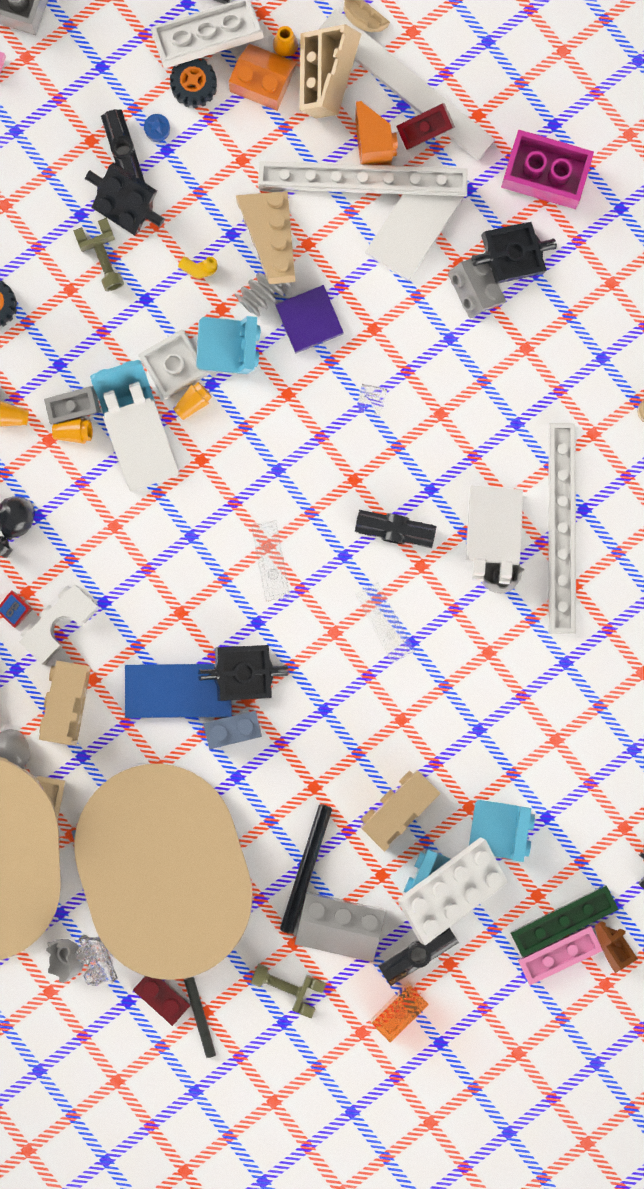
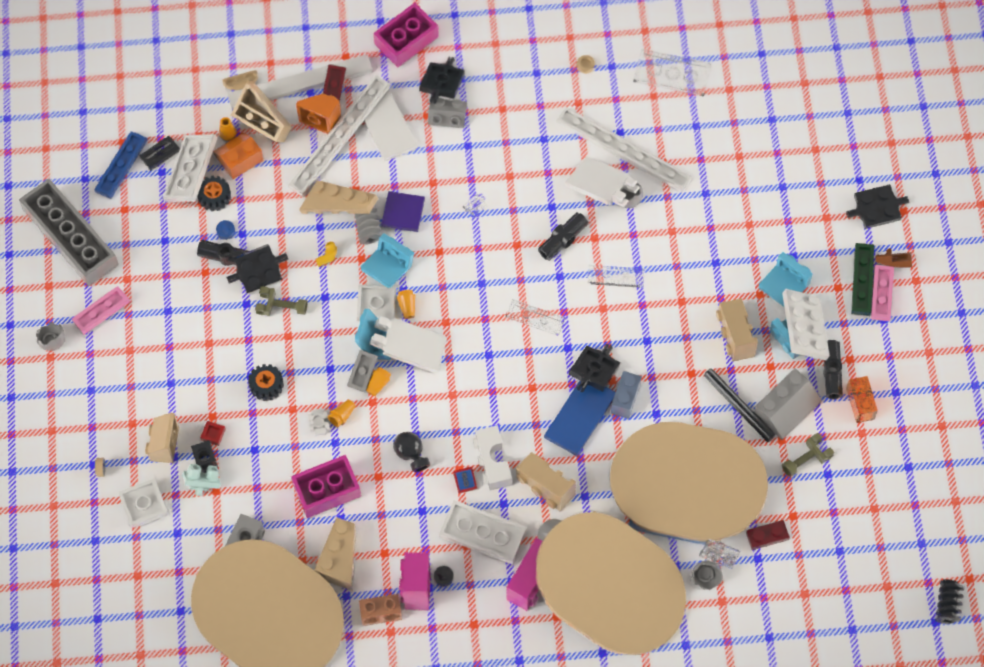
camera: 55 degrees left, 20 degrees down
pearl dark grey bar [184,977,216,1059] -> none

